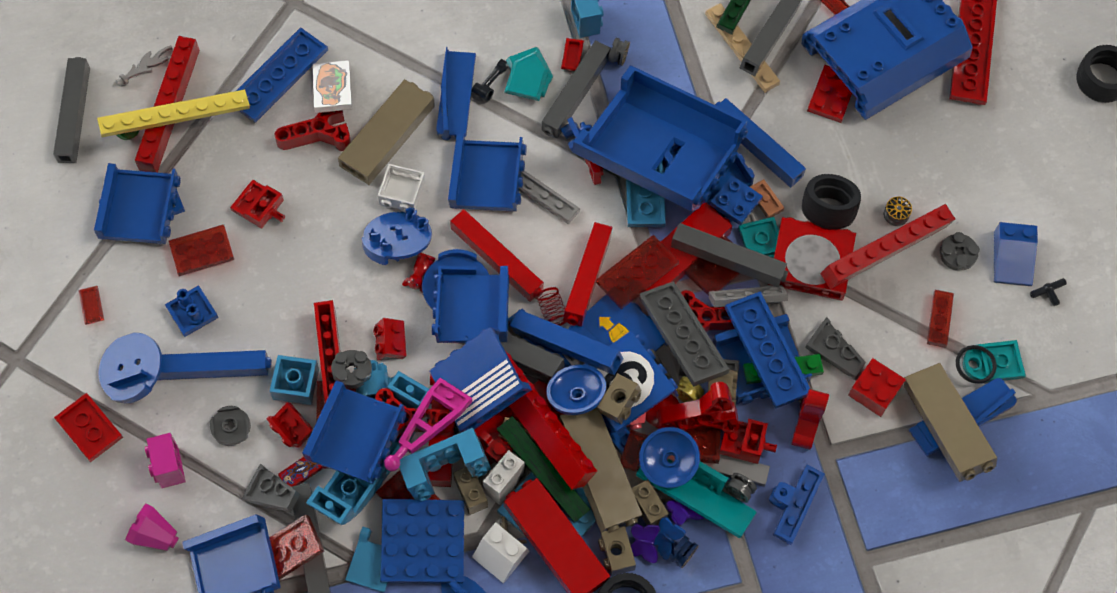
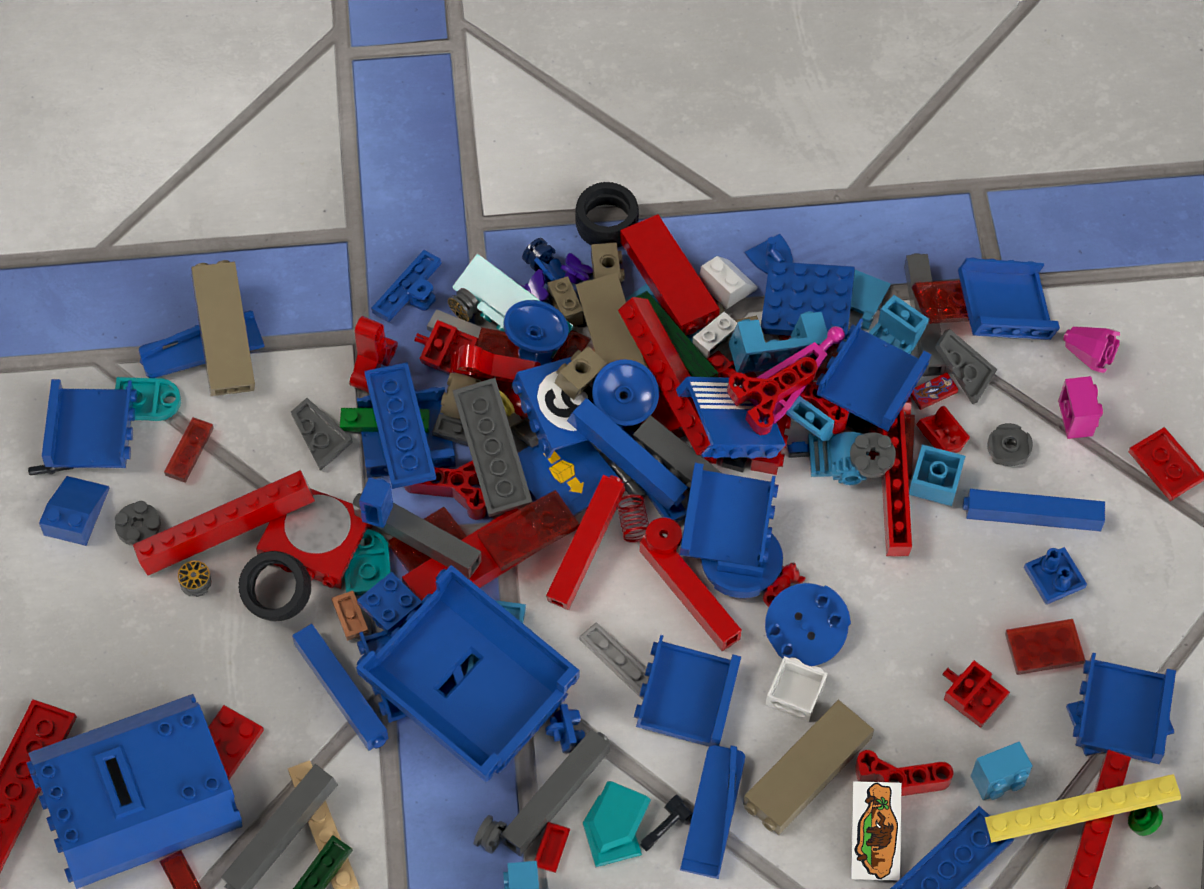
camera: 170 degrees left, 5 degrees down
clear red tile [78,286,104,325] -> none
piece [99,333,162,404] -> none
red bracket [373,318,407,361] -> none
light grey plate [709,285,788,307] -> none
red brick [848,358,906,417] -> none
black tyre [956,345,997,384] -> none
none -> blue panel [42,379,137,468]
none -> blue piece [359,477,393,528]
none -> red piece [645,518,682,554]
none -> red beam [727,357,818,435]
none -> dark azure brick [970,741,1033,801]

